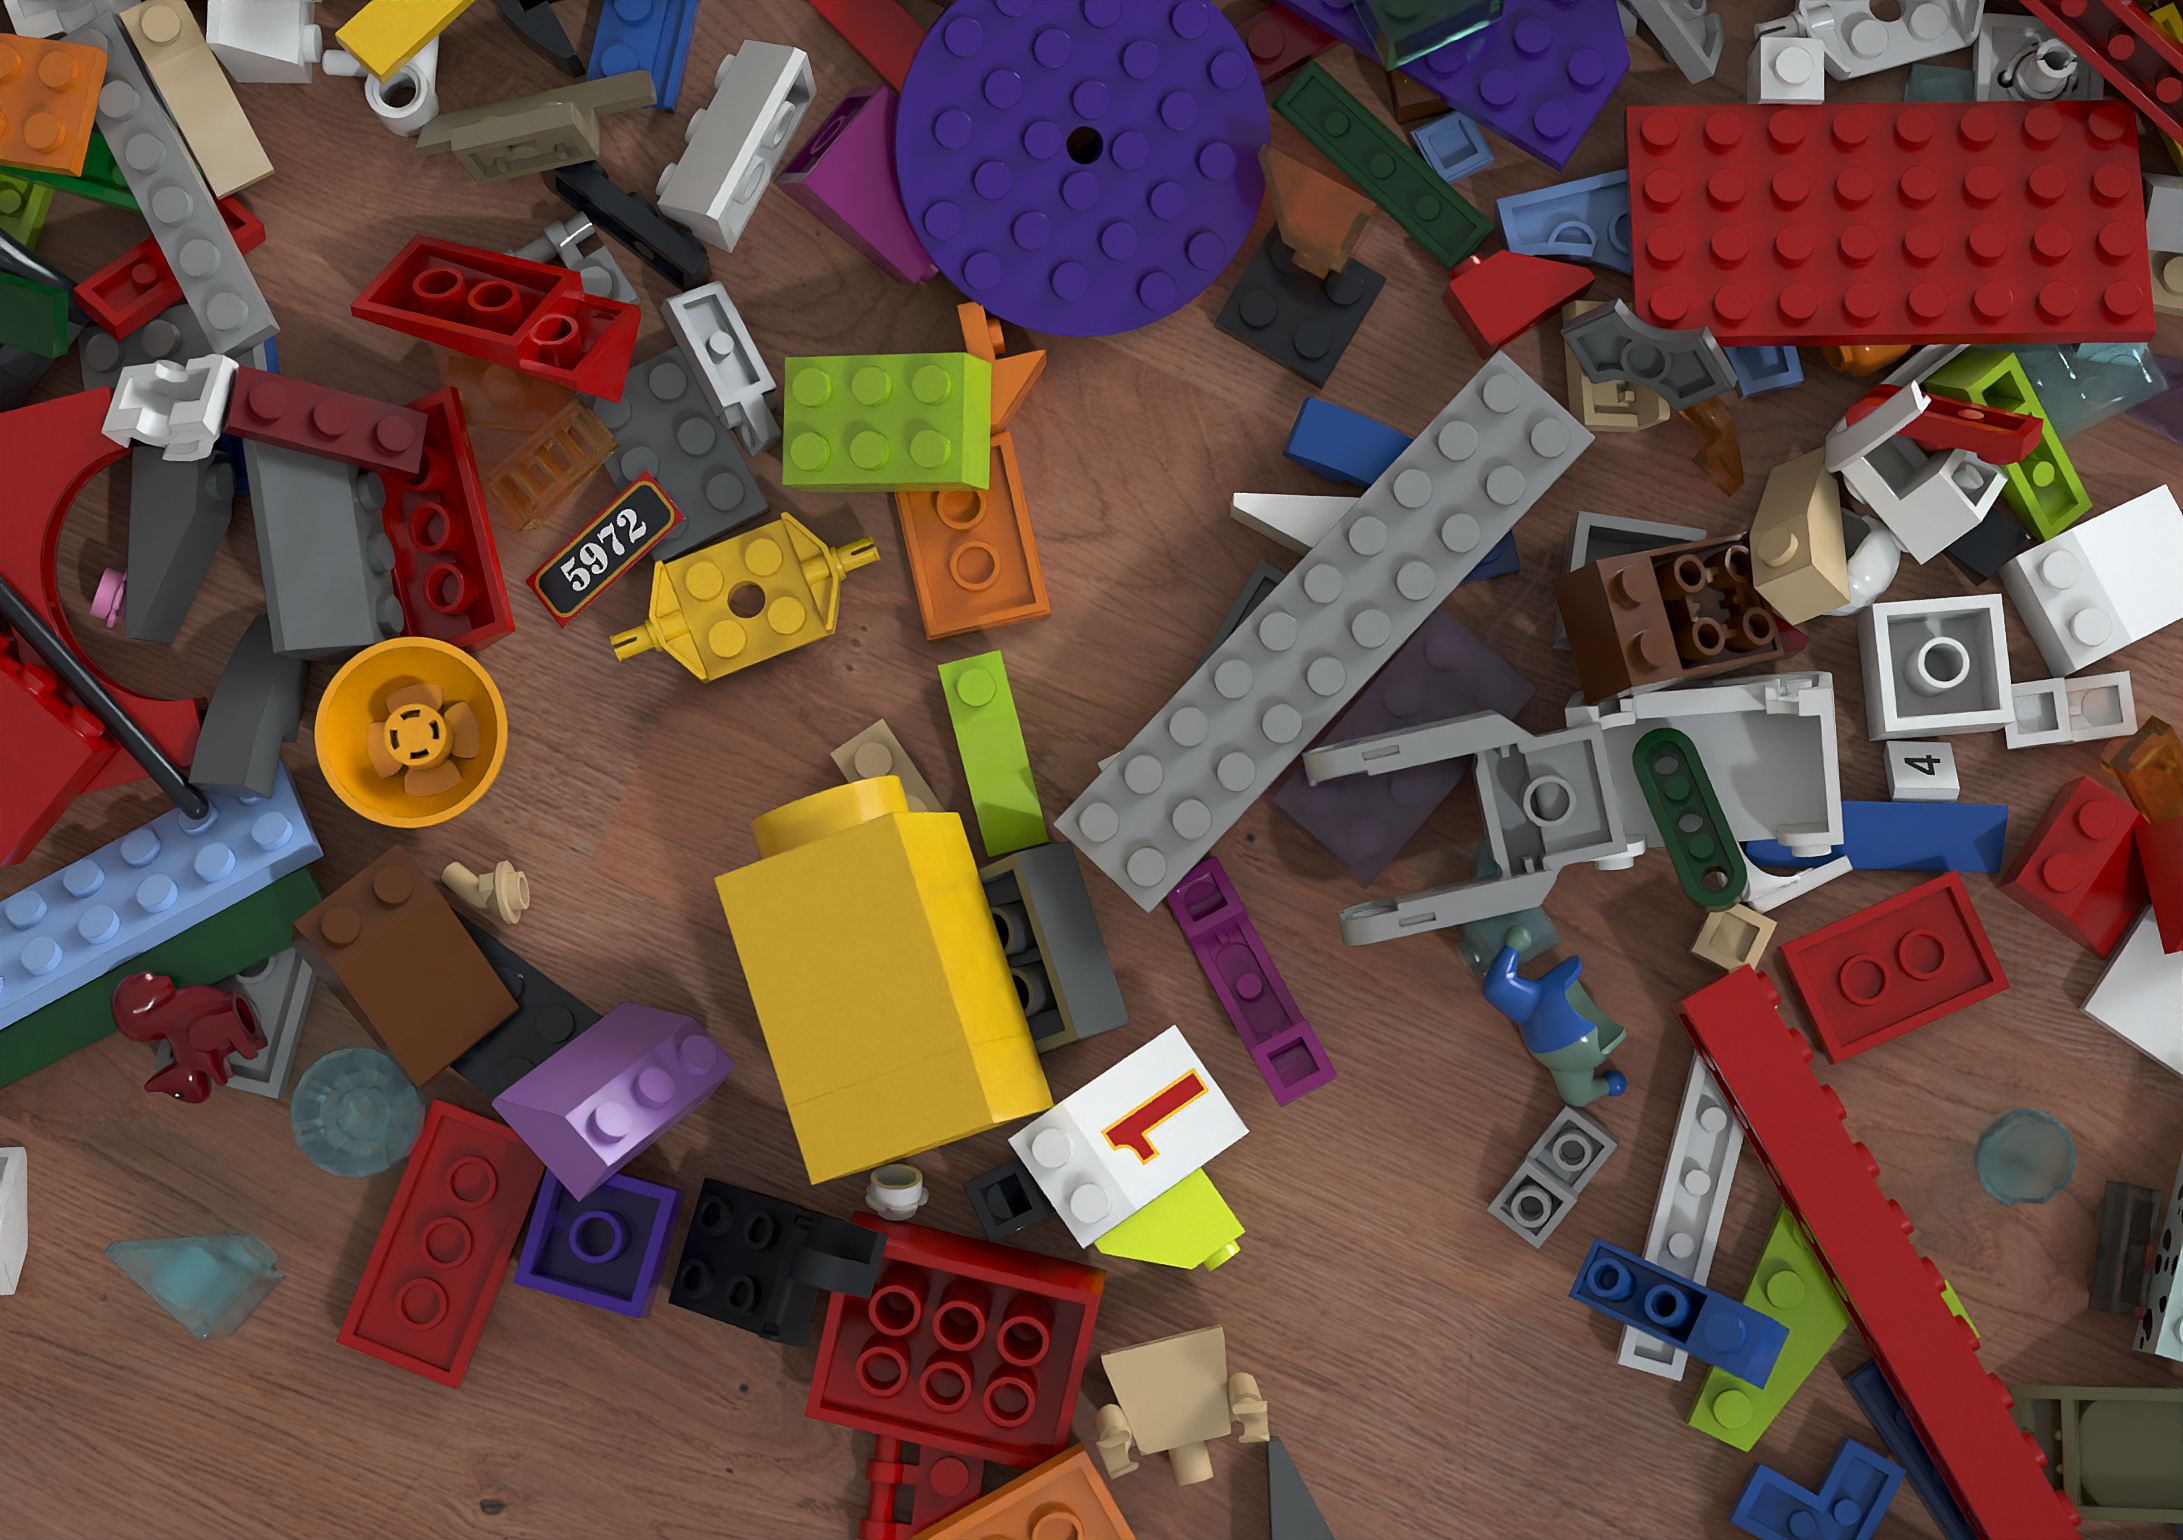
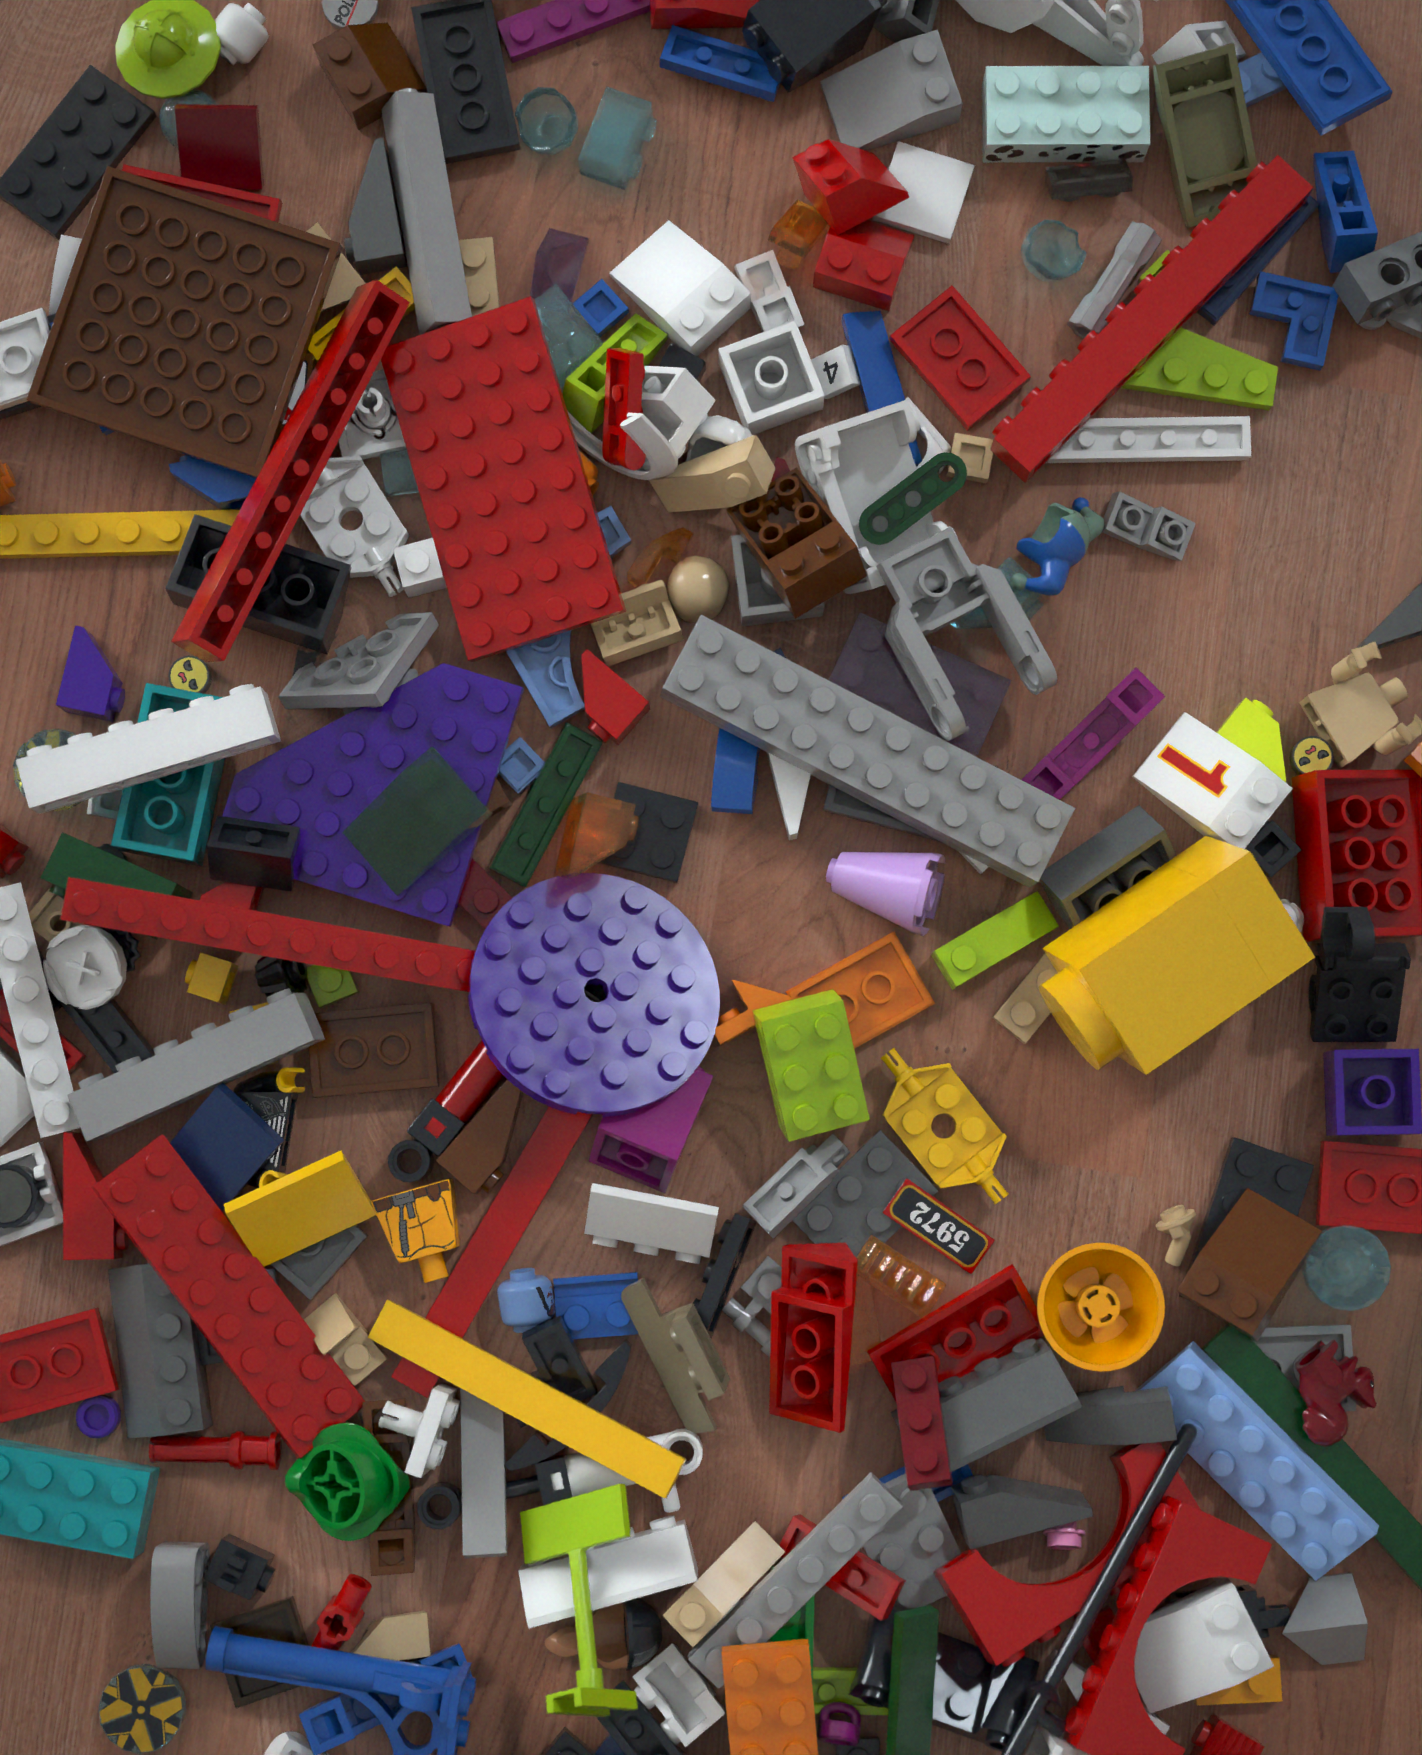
camera: 105 degrees left, 0 degrees up
white cylinder [101,354,239,461] -> none
medium lavender slope [491,1001,737,1202] -> none
dark grey tile [1560,297,1738,412] -> none
blue slope [1568,1237,1790,1390] -> none
none -> blue plate [571,279,629,339]
none -> tan hair [666,555,729,623]
none -> lavender cone [826,852,945,936]
none -> light grey axle [1067,221,1162,339]
none -> light yellow tile [1289,736,1334,775]

